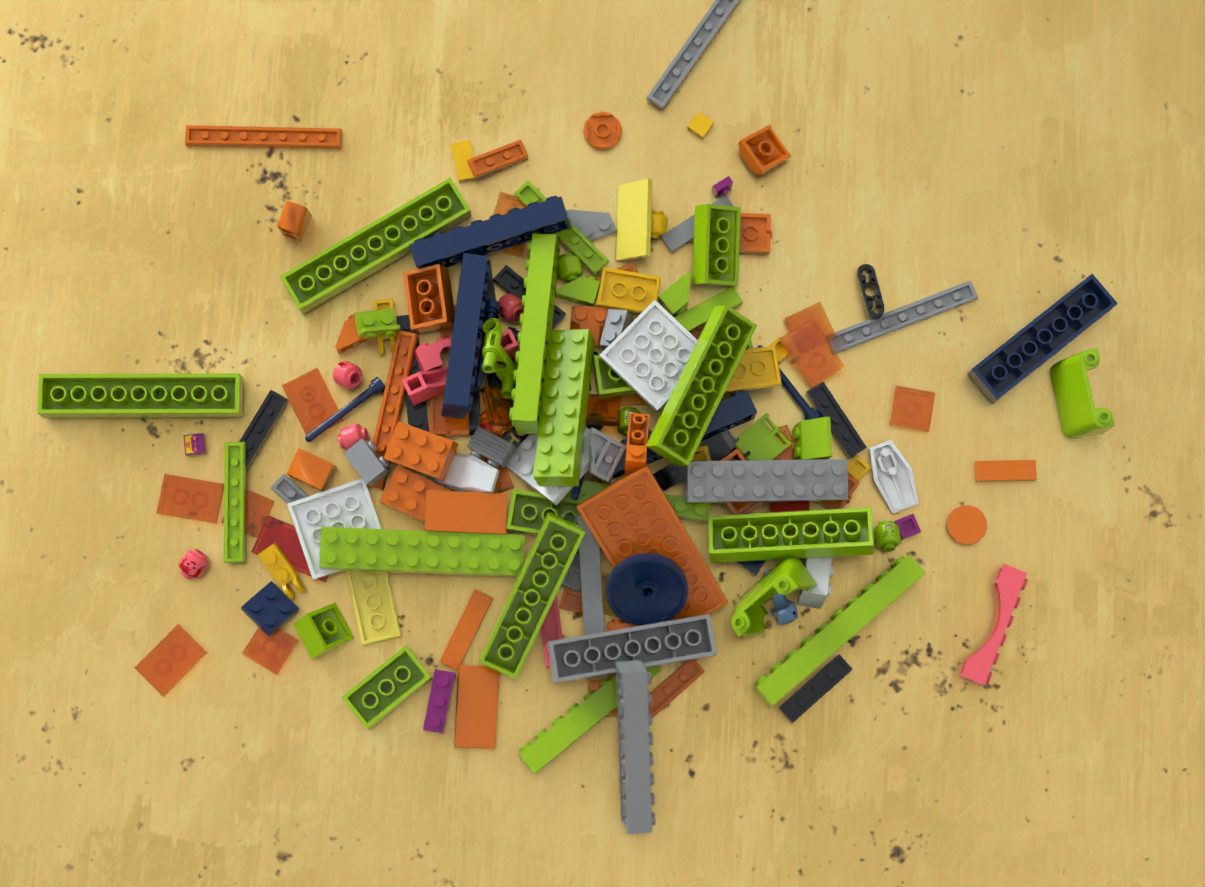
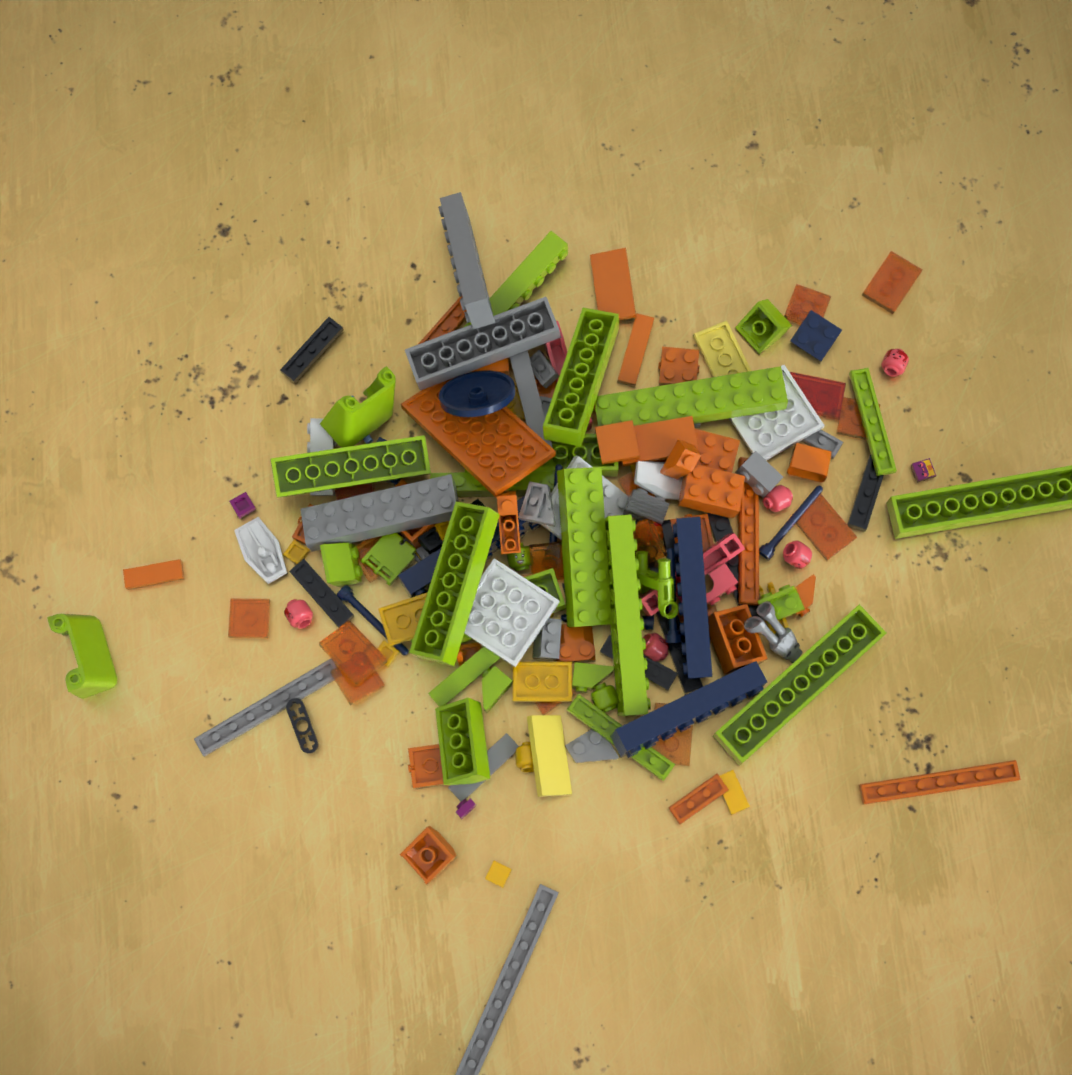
camera: 175 degrees right, 5 degrees down
clear orange tile [156,474,224,524] -> none
yellow hinge [258,543,306,600] -> none
orange piece [277,201,312,241] -> none
lime brick [342,645,433,730] -> none
magenta brick [423,669,456,734] -> none
orange tile [583,112,622,151] -> none
lime brick [753,555,926,707] -> none
lime head [874,521,901,552] -> none
orange tile [947,505,987,545] -> none
coral arch [958,564,1028,687] -> none
dark blue brick [968,274,1118,404] -> none
none -> coral head [284,599,313,629]
none -> light grey plate [530,350,559,388]
none -> orange tile [595,420,640,465]
none -> orange plate [658,346,700,385]
none -> orange slope [660,439,701,479]
none -> light grey piece [744,601,803,663]

